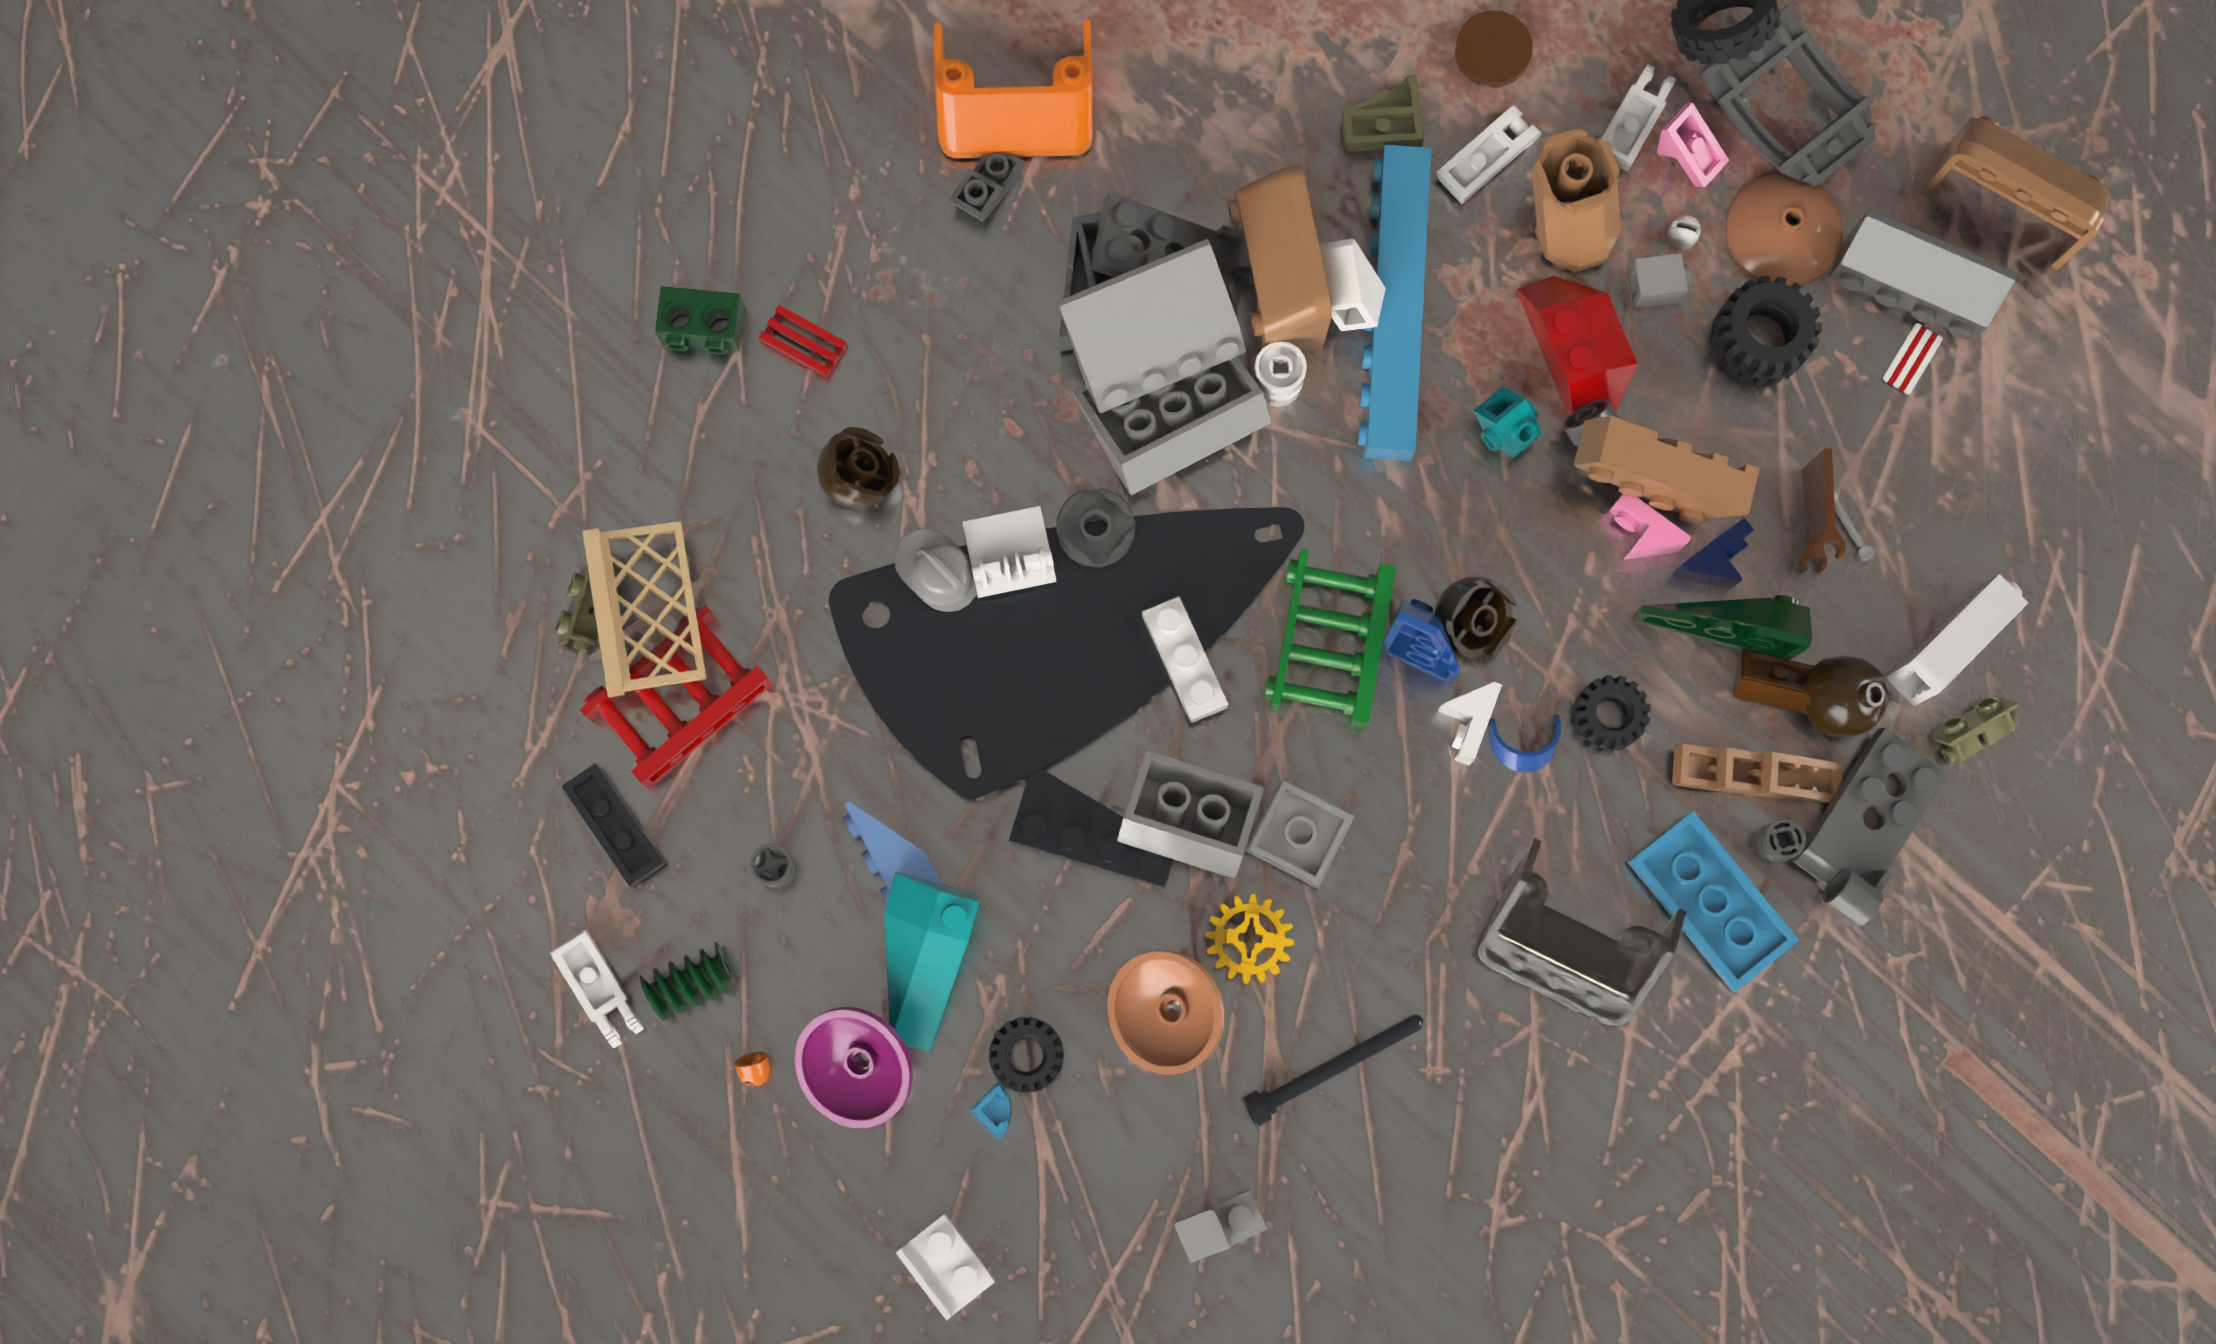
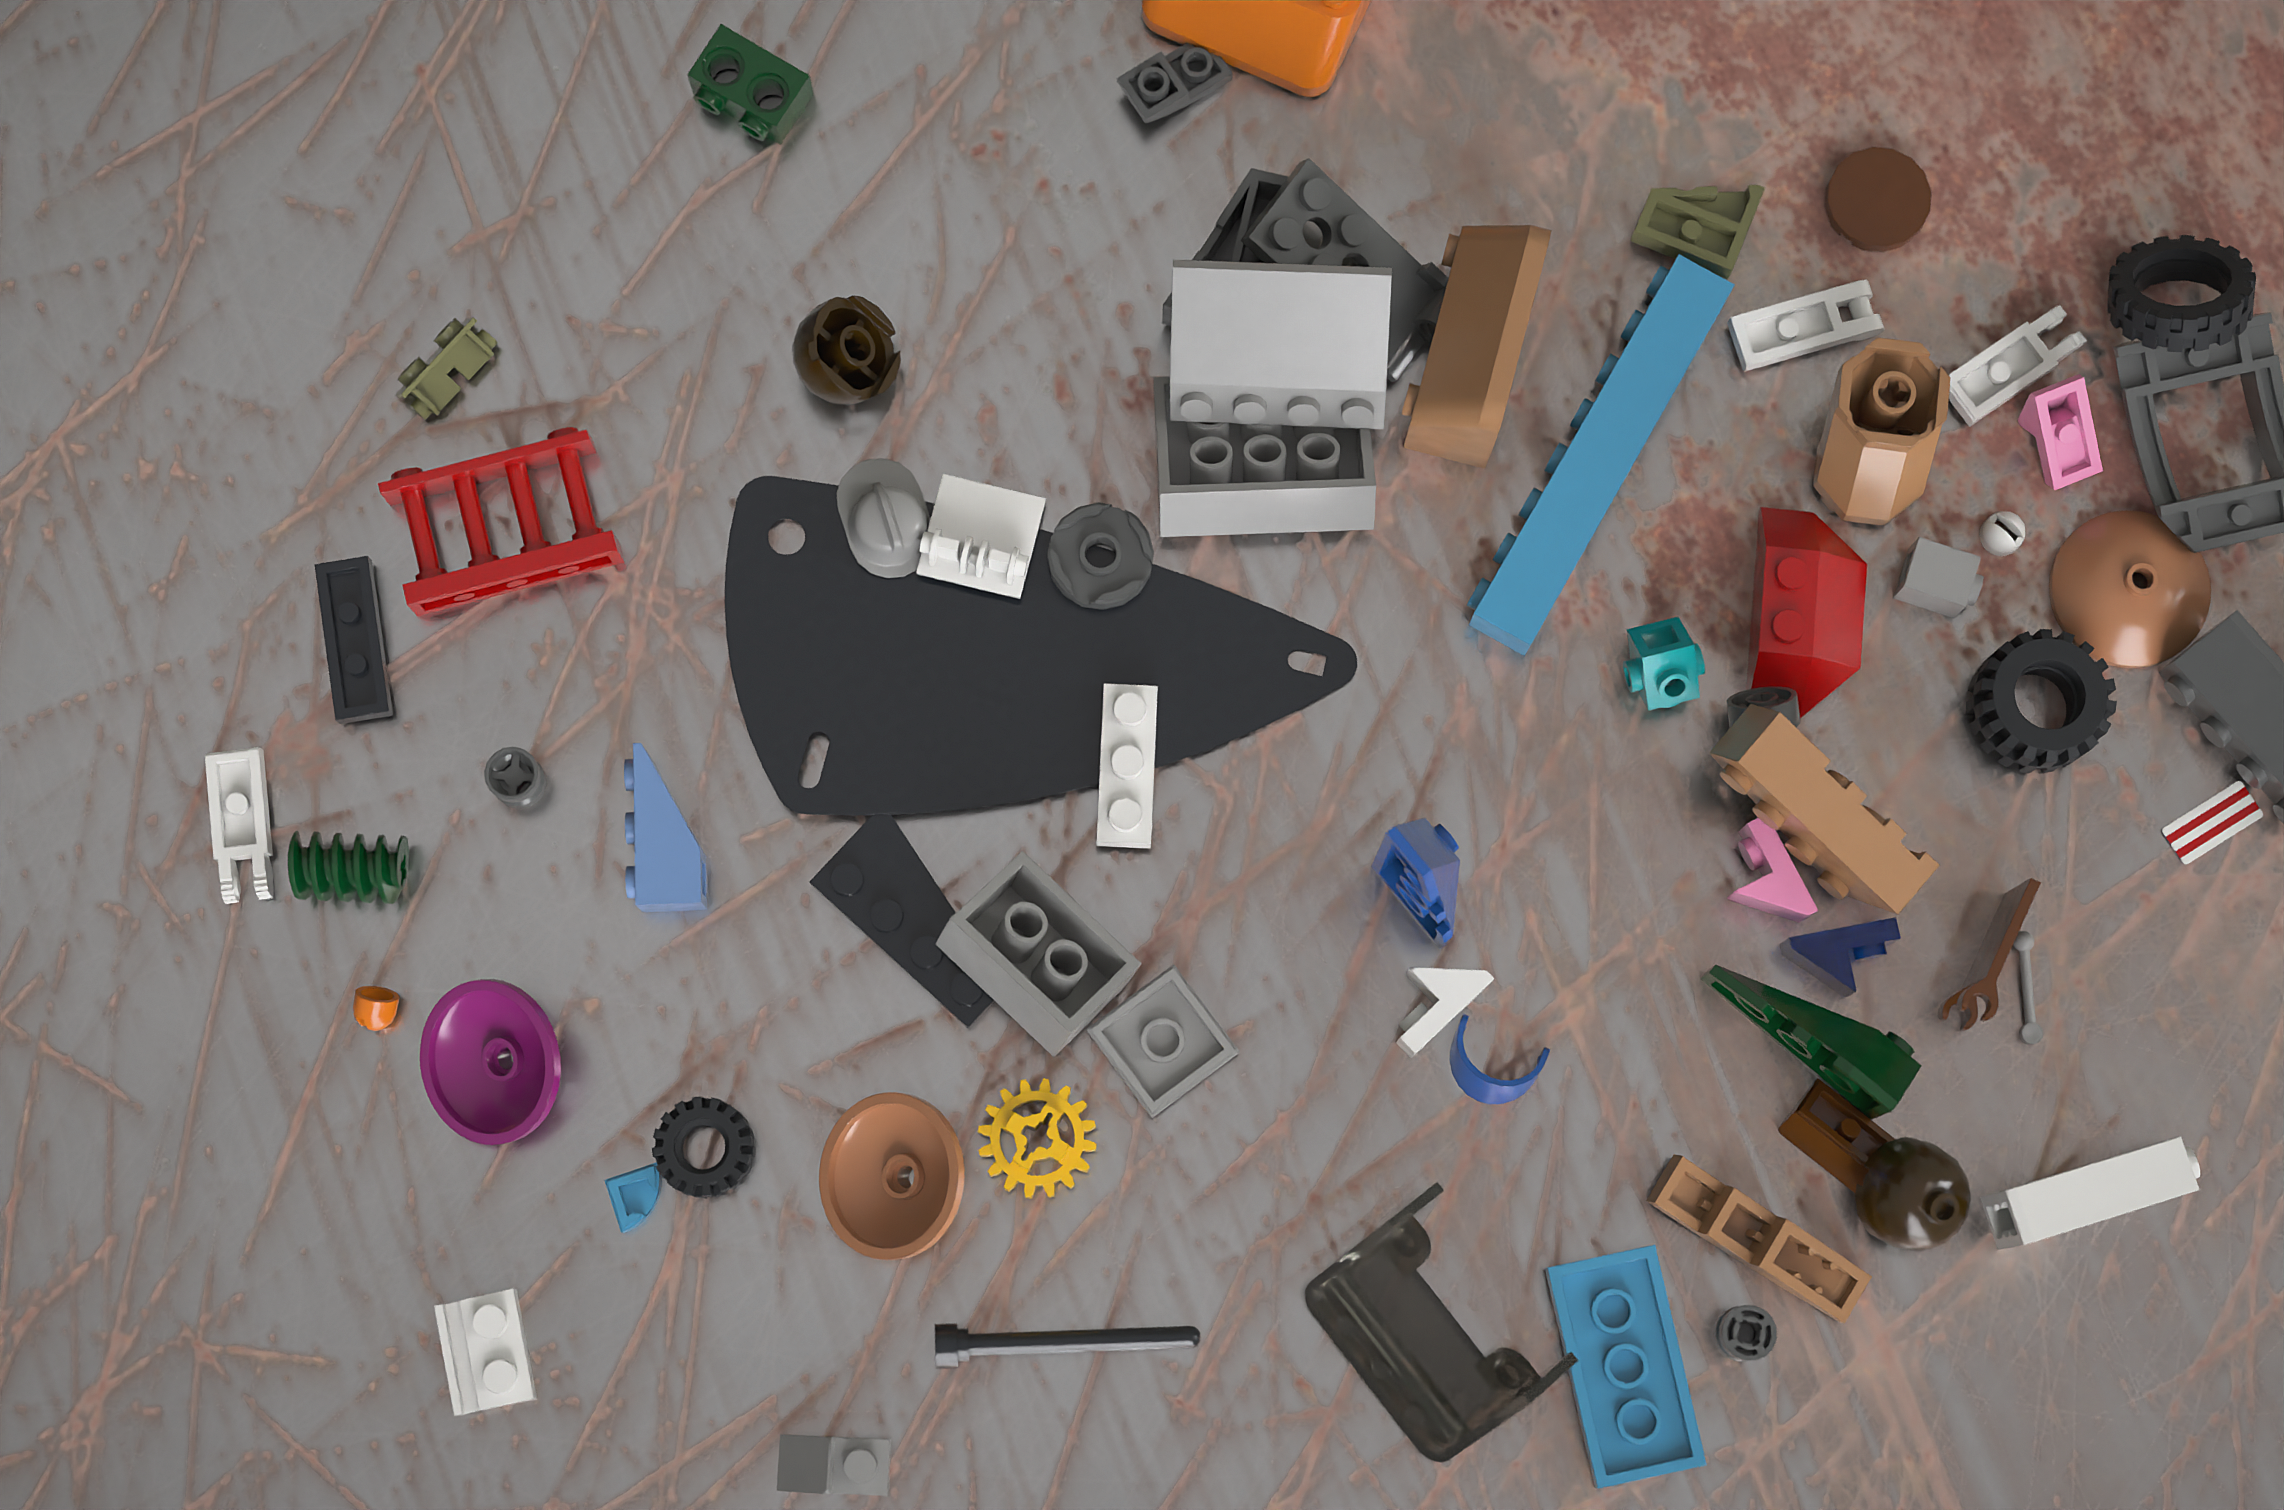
camera: 25 degrees right, 0 degrees up
tan fence [582,521,706,697] -> none
red tile [758,305,847,379] -> none
teal wedge [884,872,979,1052] -> none
white wheel [1253,341,1307,407] -> none
green fence [1264,548,1396,729] -> none
white slope [1319,239,1386,331] -> none
dark brown cylinder [1435,577,1517,659] -> none
black tyre [1572,675,1651,752] -> none
dark grey hinge [1793,728,1948,926] -> none
olive hinge [1928,696,2019,763] -> none

